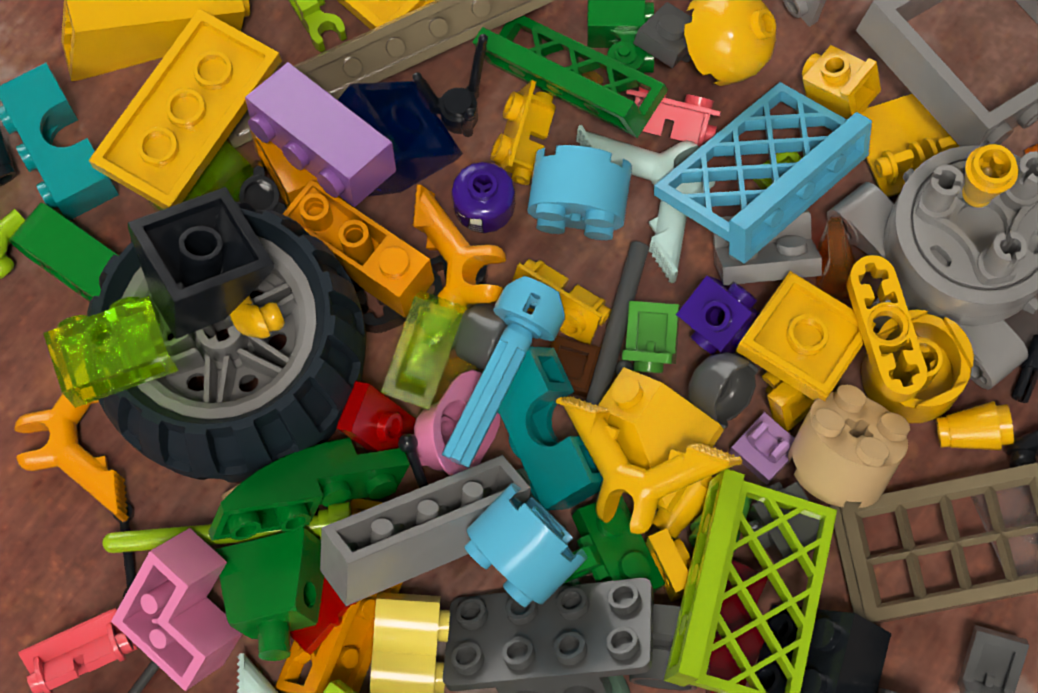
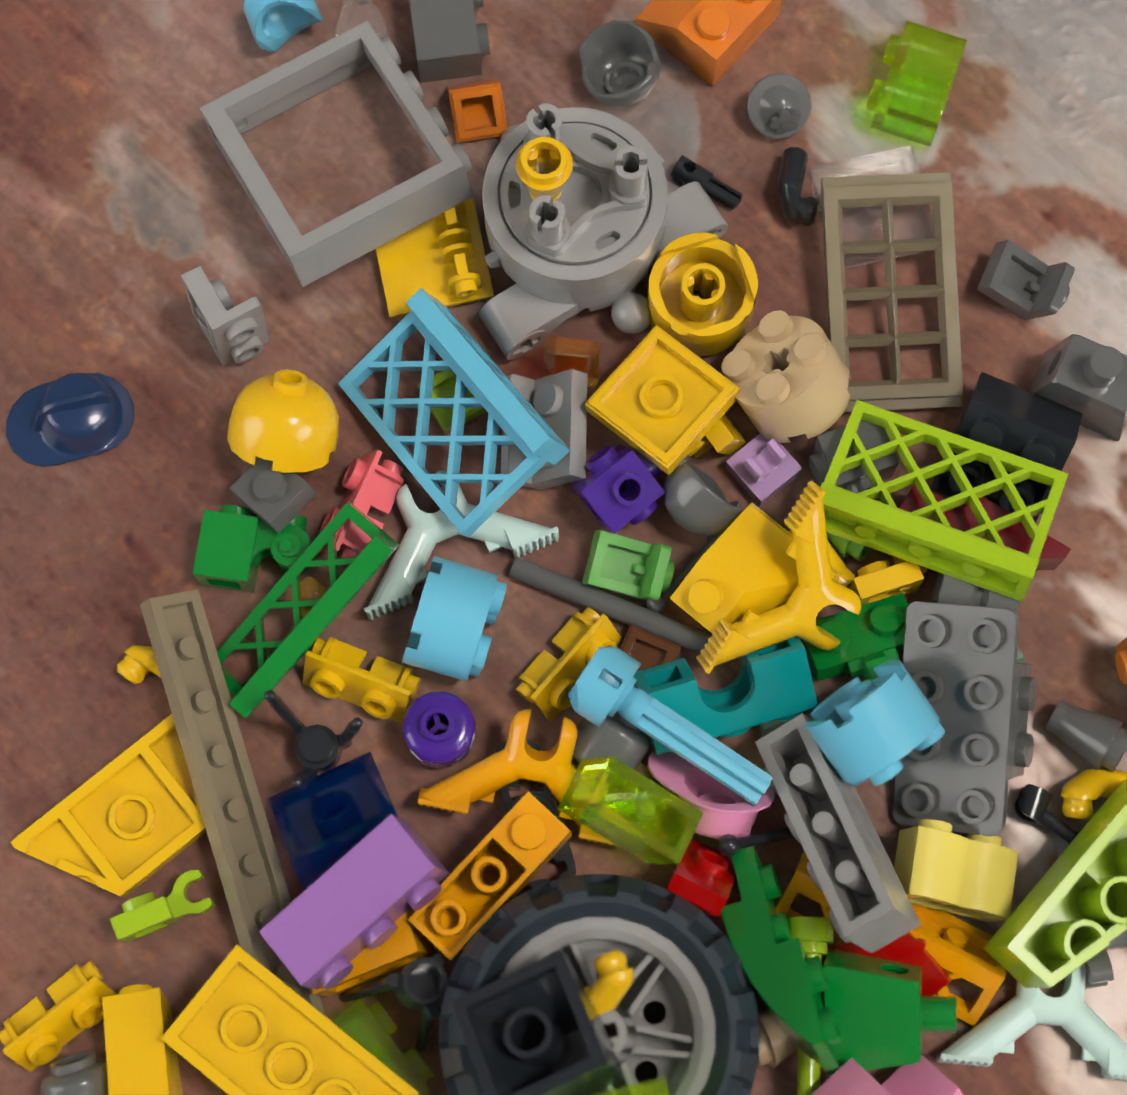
camera: 85 degrees left, 5 degrees up
yellow brick [802,45,881,119] -> none
yellow beam [847,255,928,402] -> none
yellow cone [936,401,1014,451] -> none

